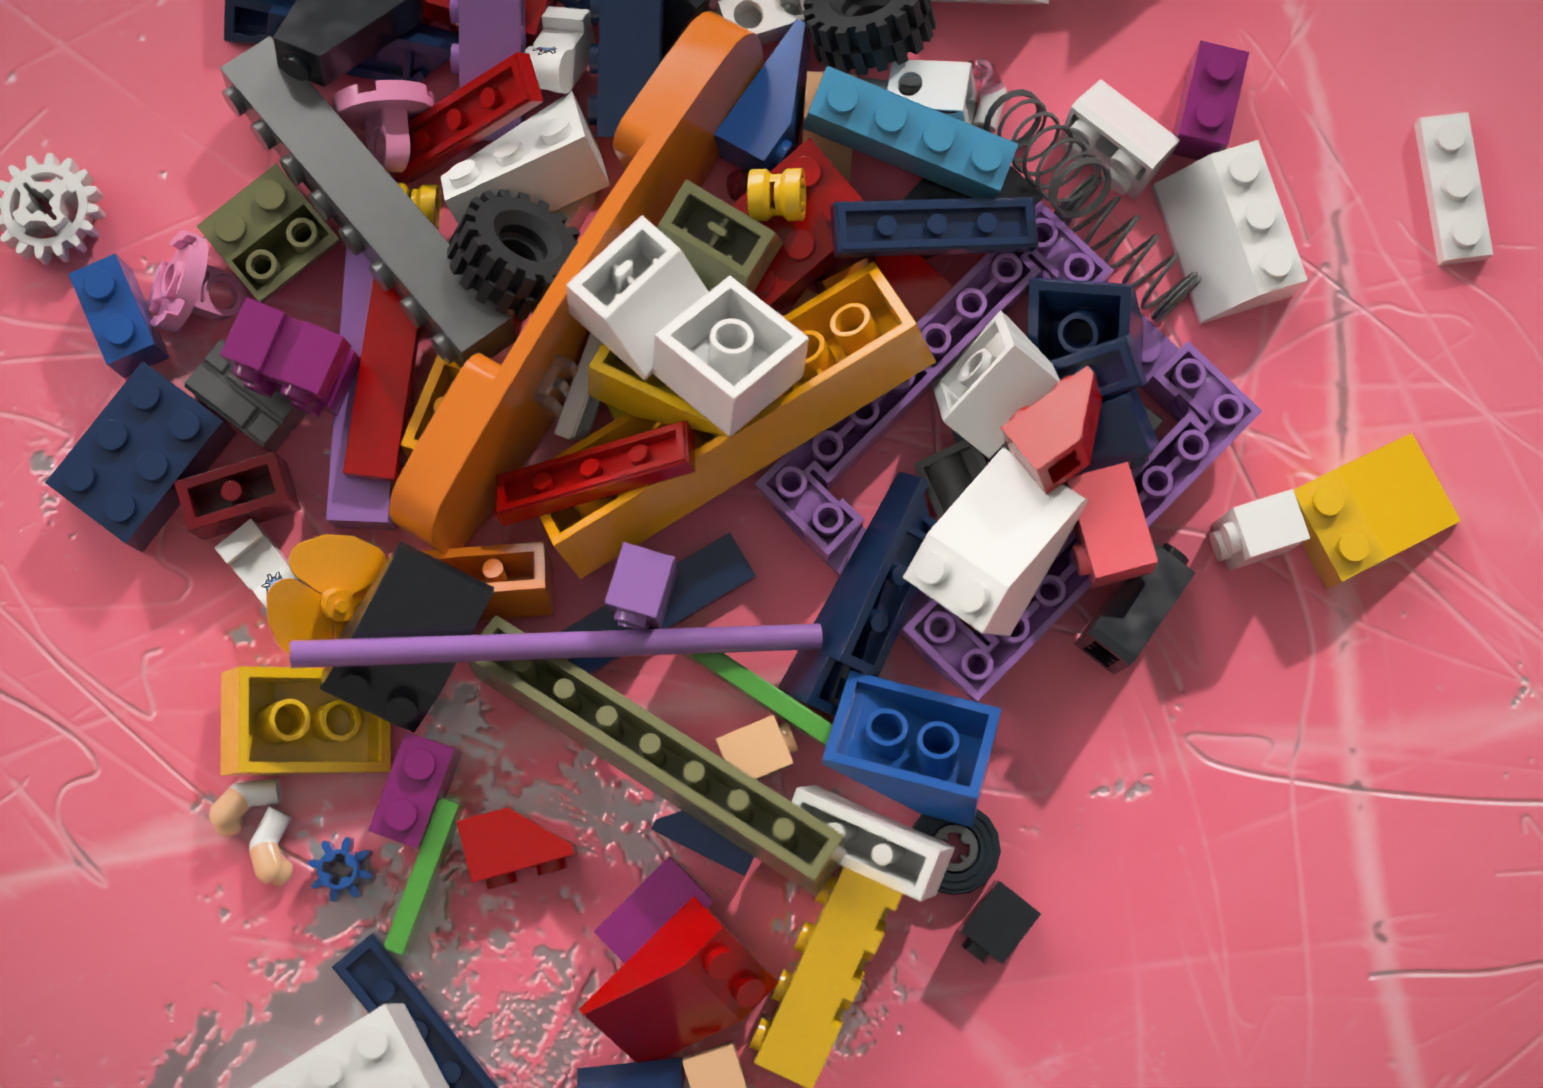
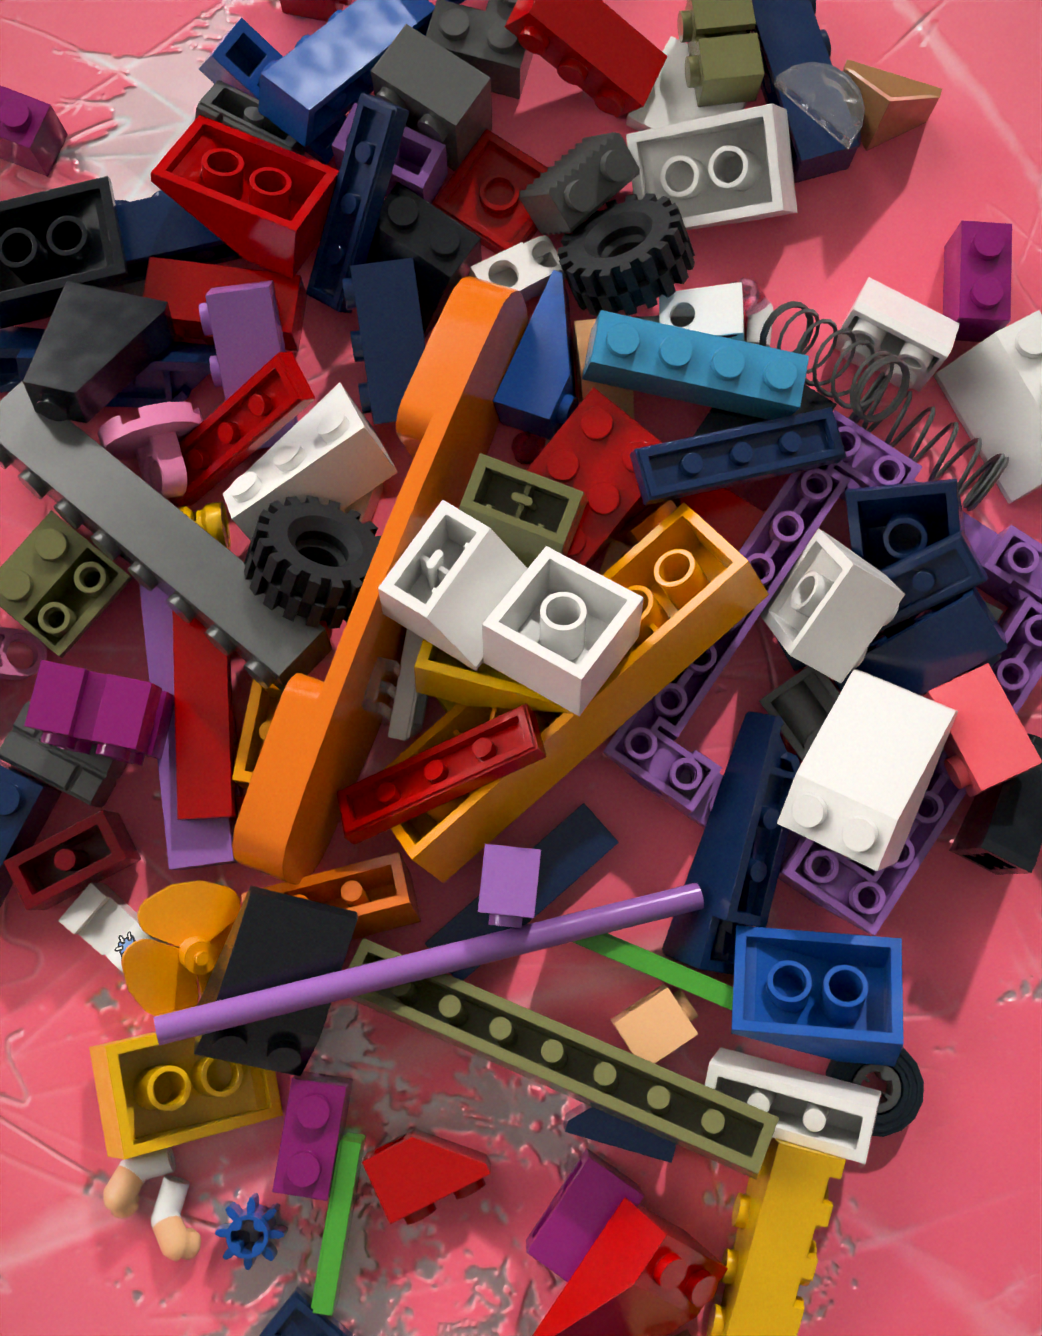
camera: 10 degrees left, 0 degrees up
white leg [524,6,595,94] -> none
yellow wheel [748,168,806,222] -> none
black brick [956,880,1041,965] -> none
slope [1000,366,1102,495] -> none

